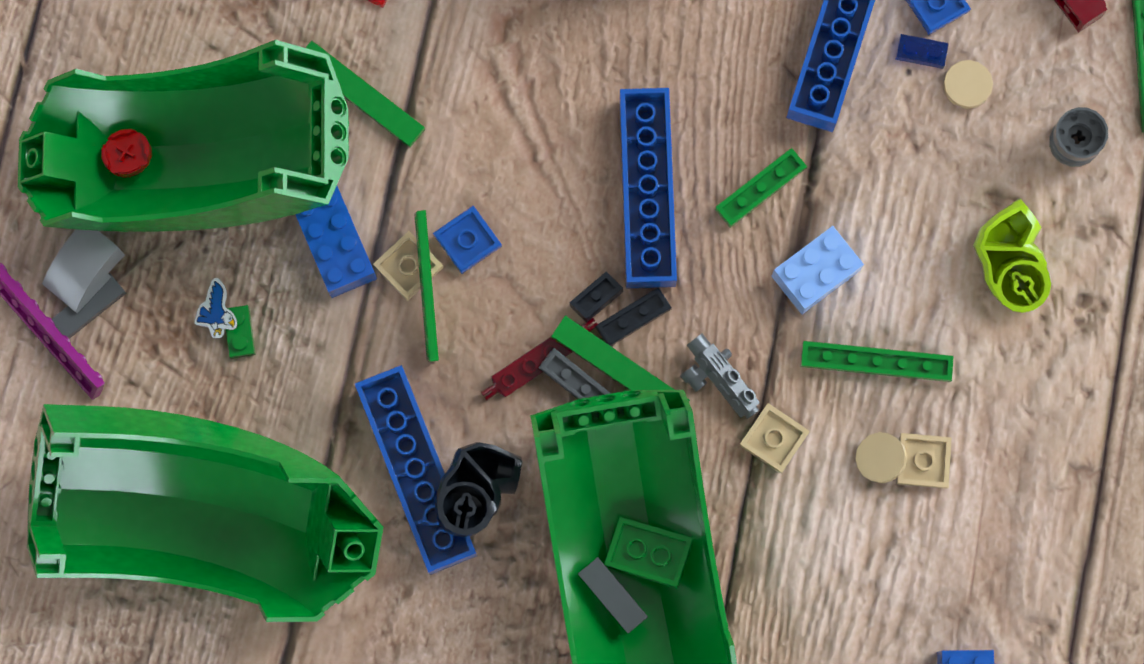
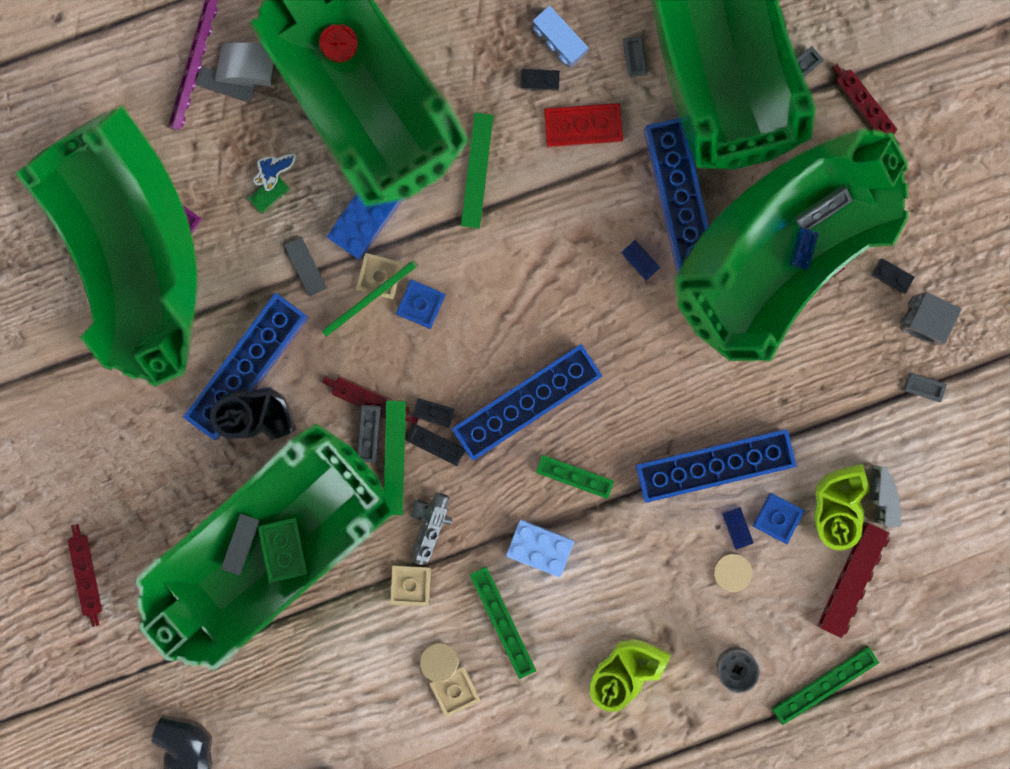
camera: 60 degrees right, 10 degrees up
none -> dark grey tile [285,237,327,297]

